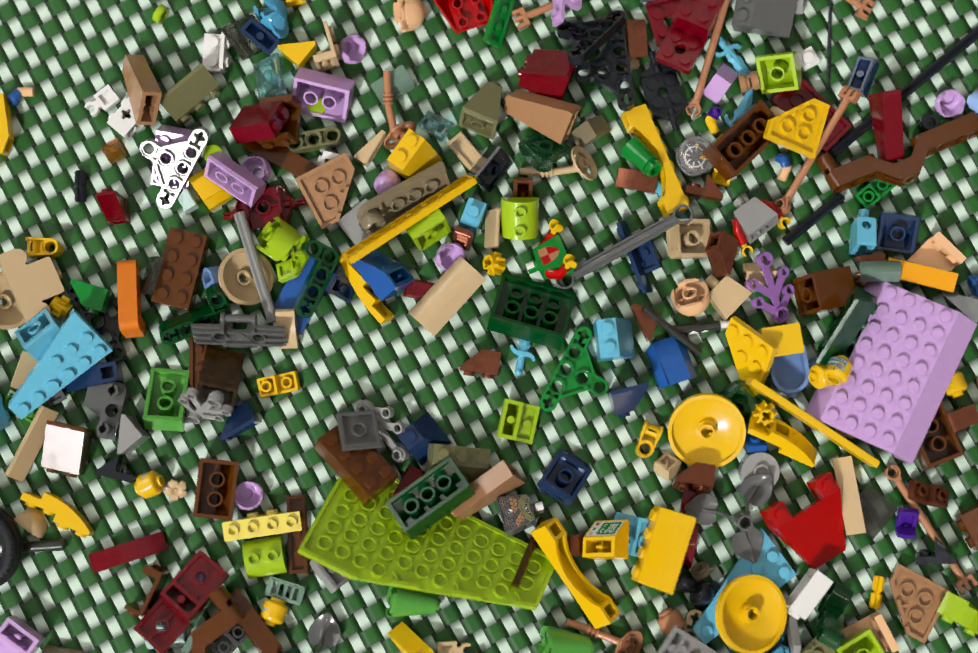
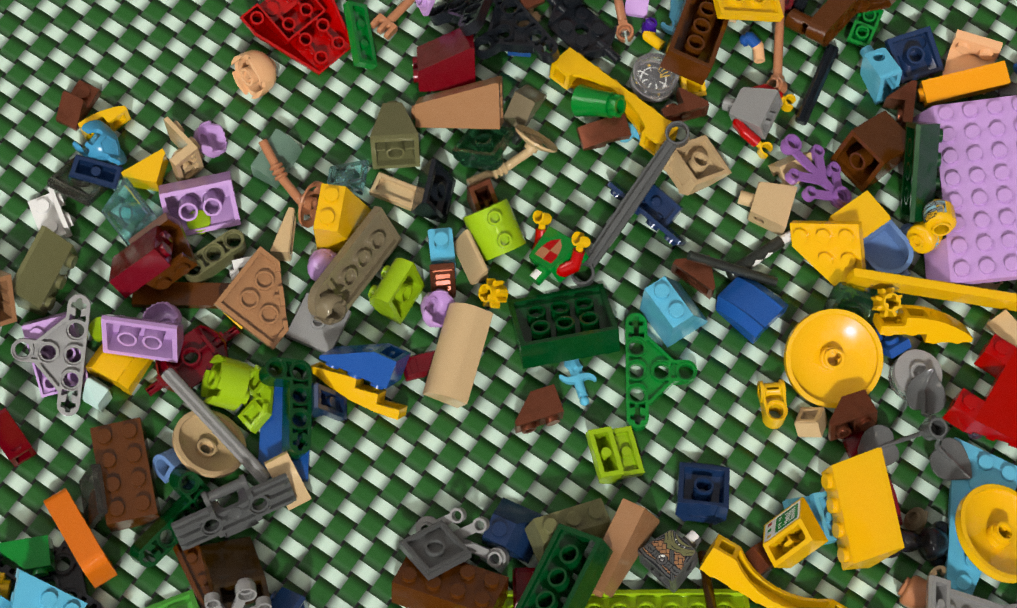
camera: 30 degrees left, 15 degrees down
yellow slope [257,371,301,398] -> none
yellow tile [342,174,477,264] -> none
dark blue slope [608,382,649,418] -> none
light nougat cylinder [671,278,710,317] -> none
copper slope [705,231,739,277] -> none
sand green brick [859,261,902,282] -> none

